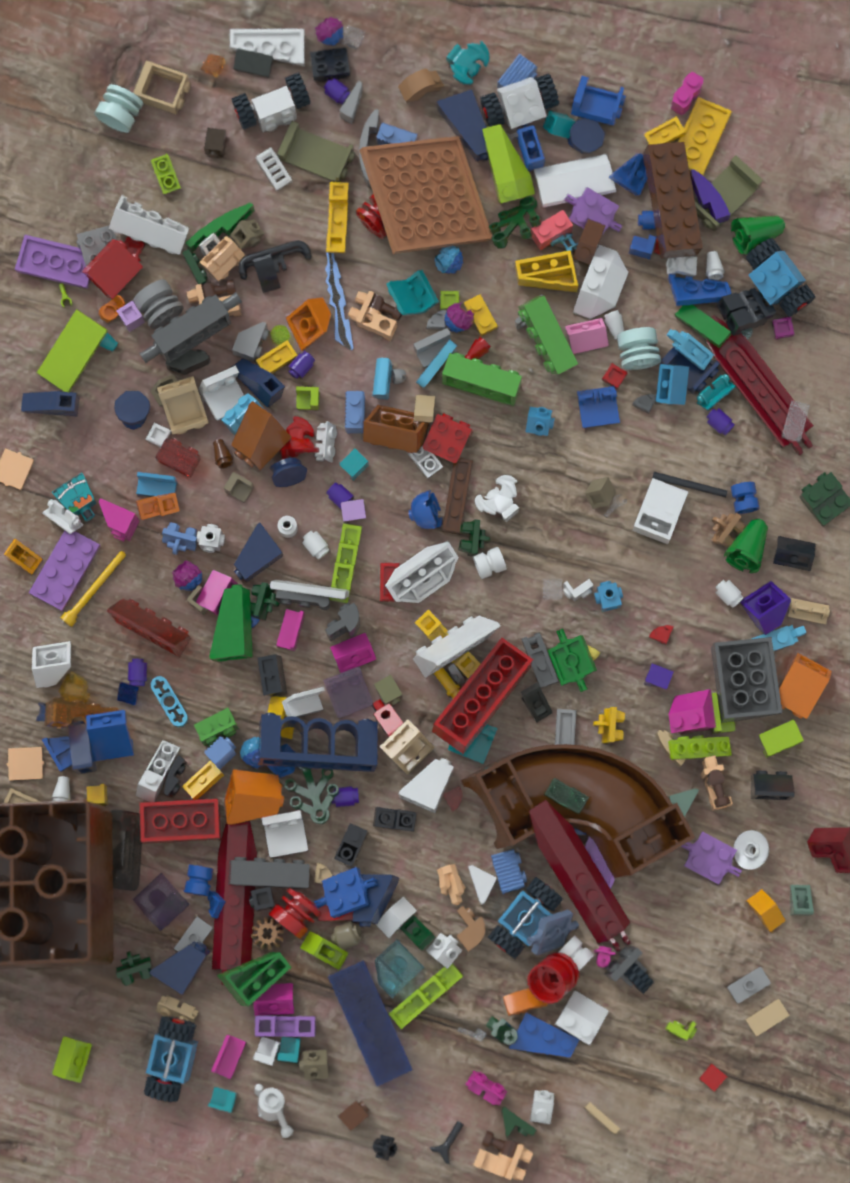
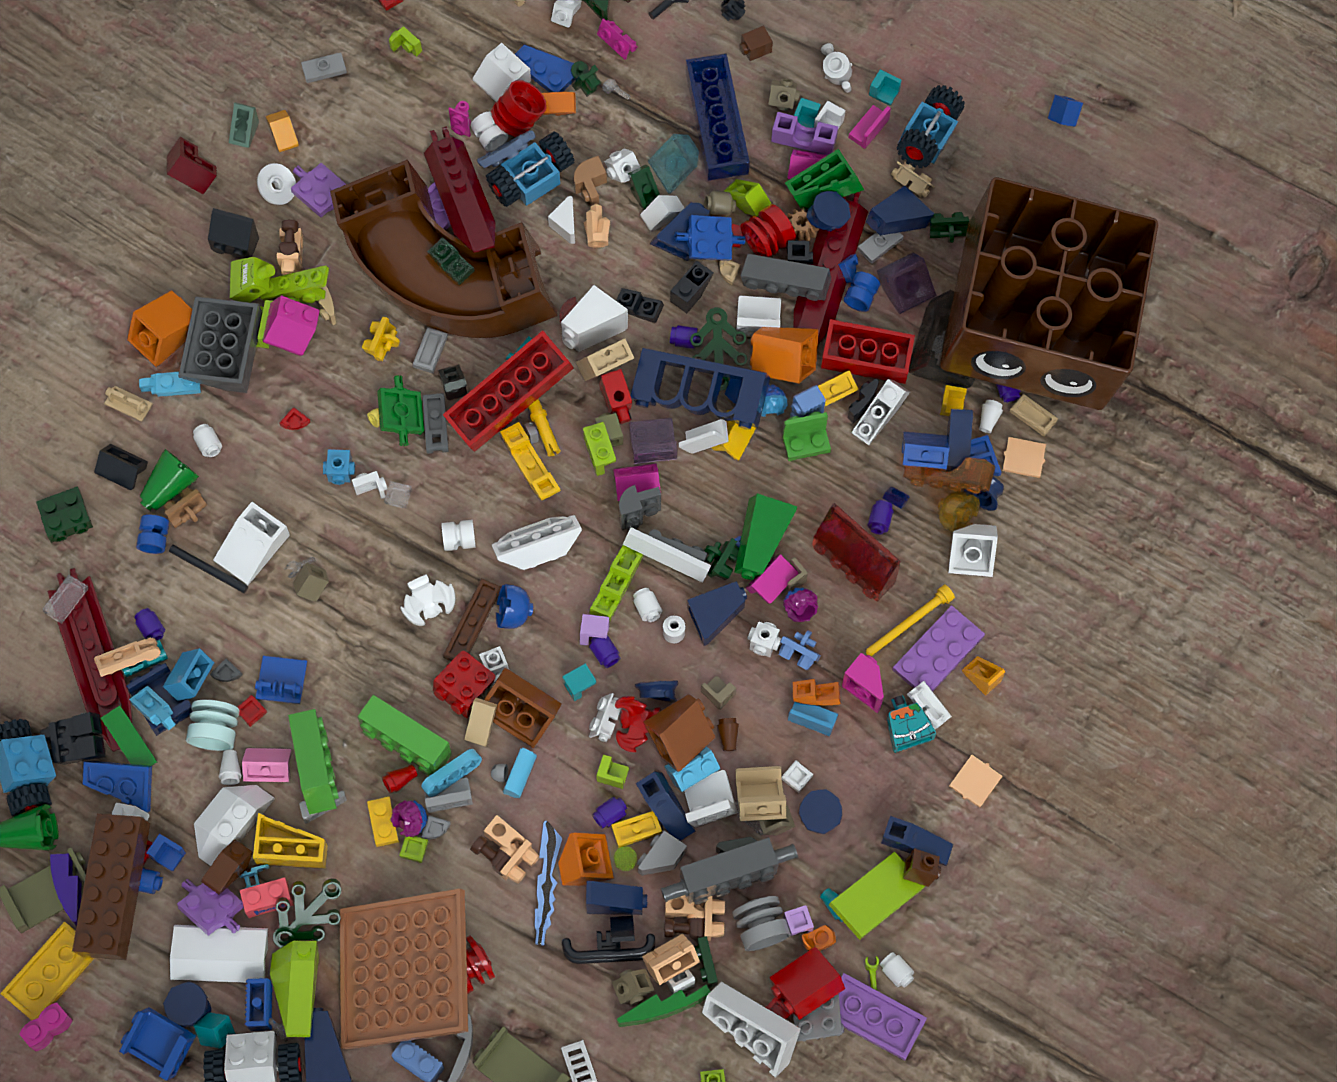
camera: 170 degrees left, 10 degrees down
lime panel [52,1036,92,1083] -> none
medium azure beam [151,676,188,727] -> none
clear red brick [155,438,201,478] -> none
black hinge [258,654,287,697] -> none
dark pink panel [276,609,305,651] -> none
yellow slope [326,182,348,253] -> none
medium blue brick [345,391,365,434] -> none
red tile [380,563,400,602] -> none
teal bracket [386,270,439,316] -> none
lime slope [389,963,464,1029] -> none
white slope [413,615,500,678] -> none
dark azure piece [434,246,463,274] -> none
dark green hips [458,519,490,557] -> none
medium blue brick [491,849,527,894] -> none
dark azure brick [525,407,555,436] -> none
dark grey plate [604,945,655,994] -> none
blue wing [609,153,647,196] -> none
yellow plate [644,116,686,145] -> none
dark purple panel [644,664,673,690] -> none
sand green slope [668,788,699,817] -> none
white cone [706,251,725,280] -> none
dark purple slope [740,581,791,635] -> none
tan tile [745,999,790,1037] -> none
lime panel [759,720,804,758] -> none
magenta tile [772,317,795,339] -> none
none -> light nougat hinge [94,637,161,677]
none -> lime torso [230,257,275,303]
none -> lime bracket [583,422,616,476]
none -> dark blue slope [586,881,647,915]
none -> dark blue hat [806,191,851,232]
none -> white brick [880,952,914,987]
none -> reddish brown brick [903,848,941,887]
none -> blue panel [1048,95,1083,127]

